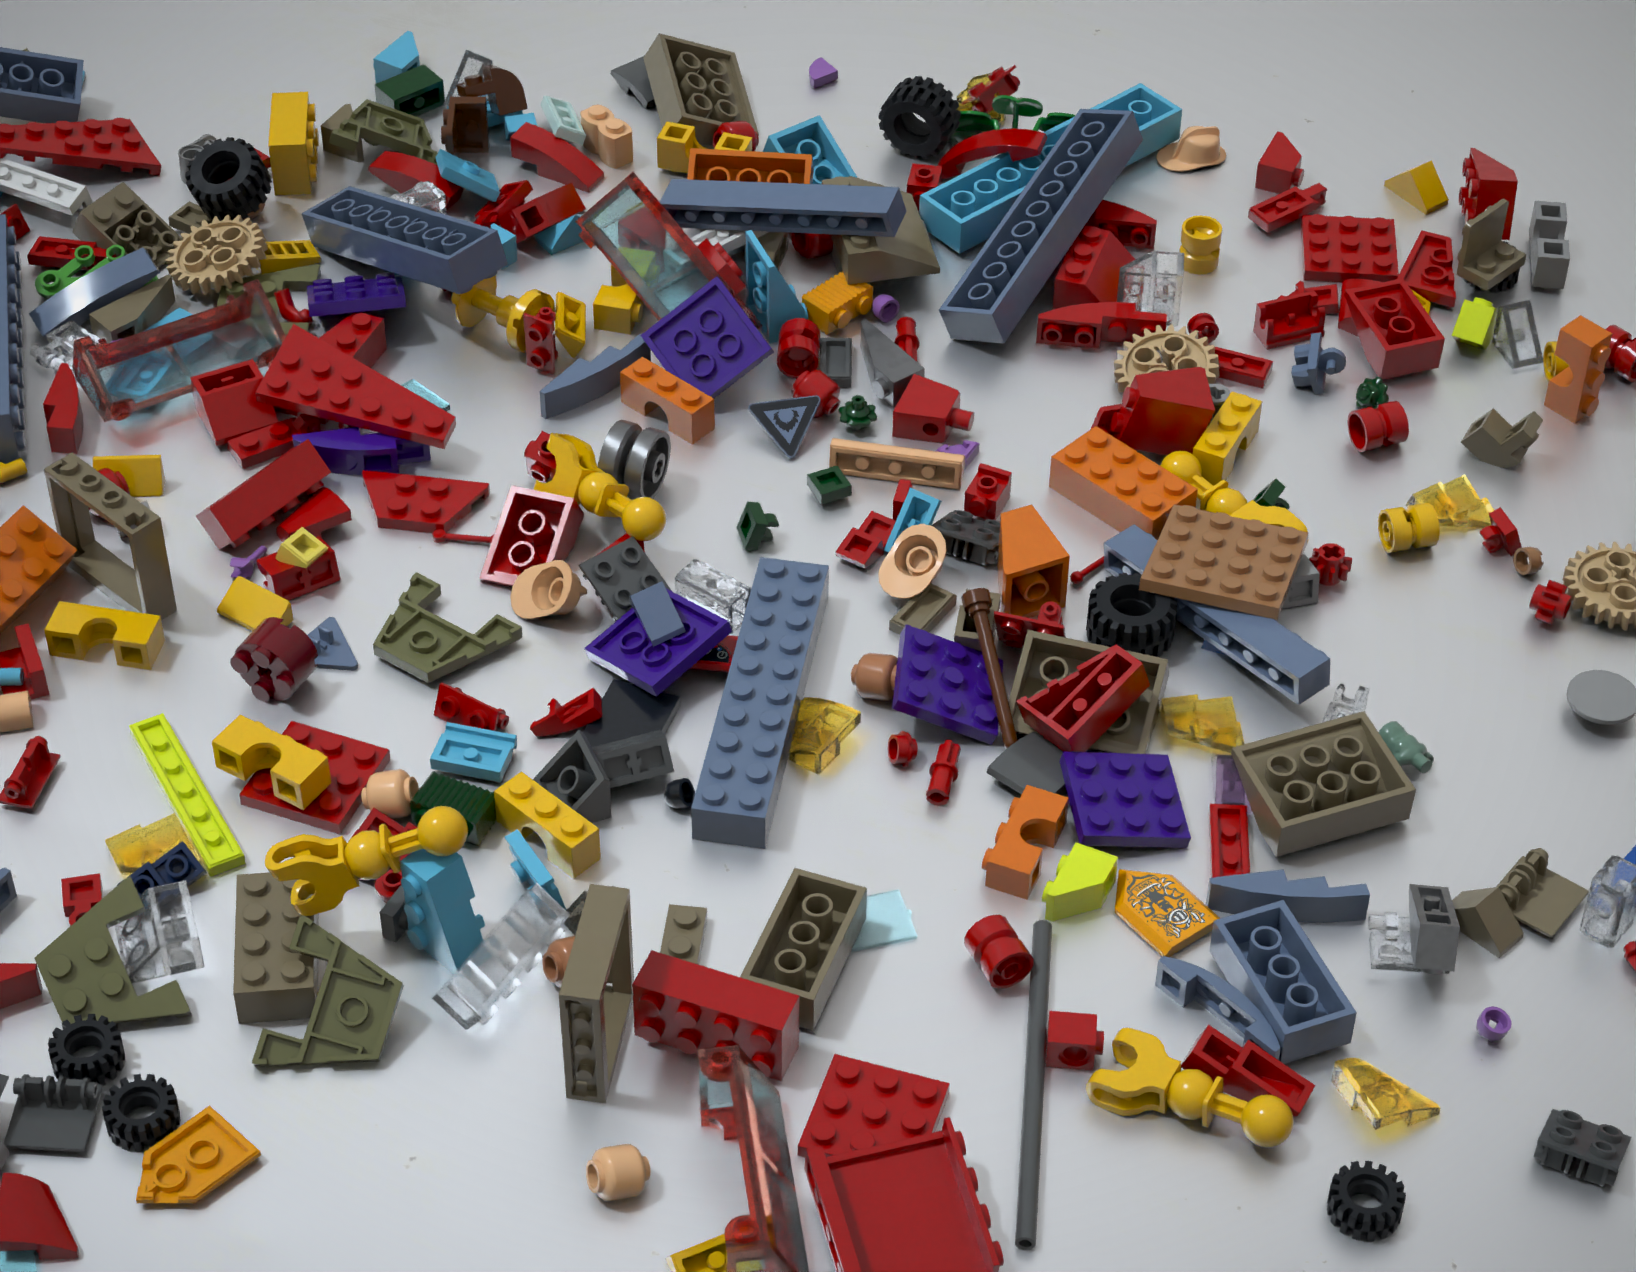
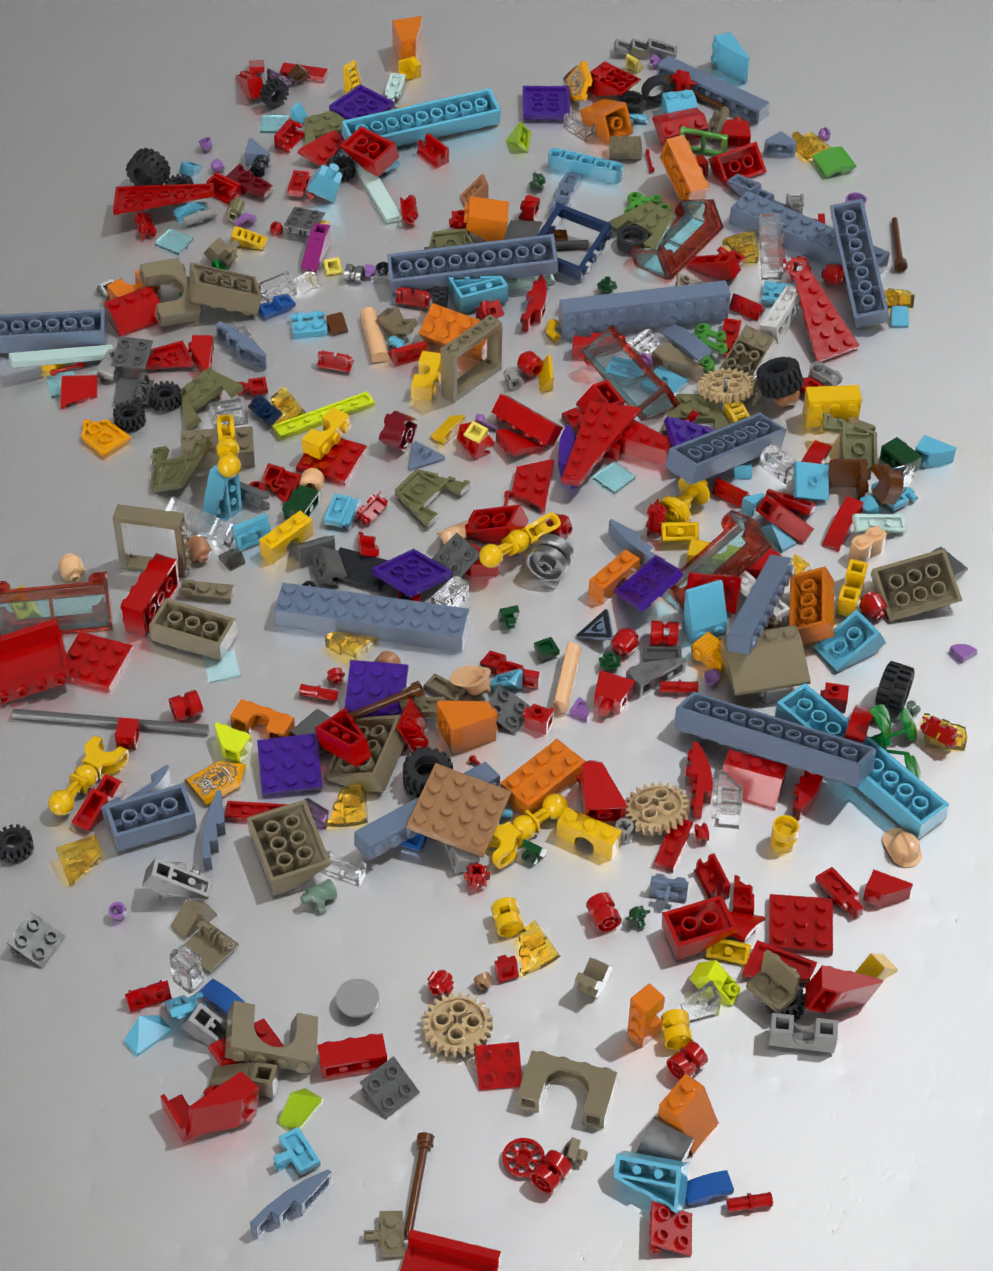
camera: 90 degrees right, 5 degrees up
sand blue slope [630,581,686,647] -> none

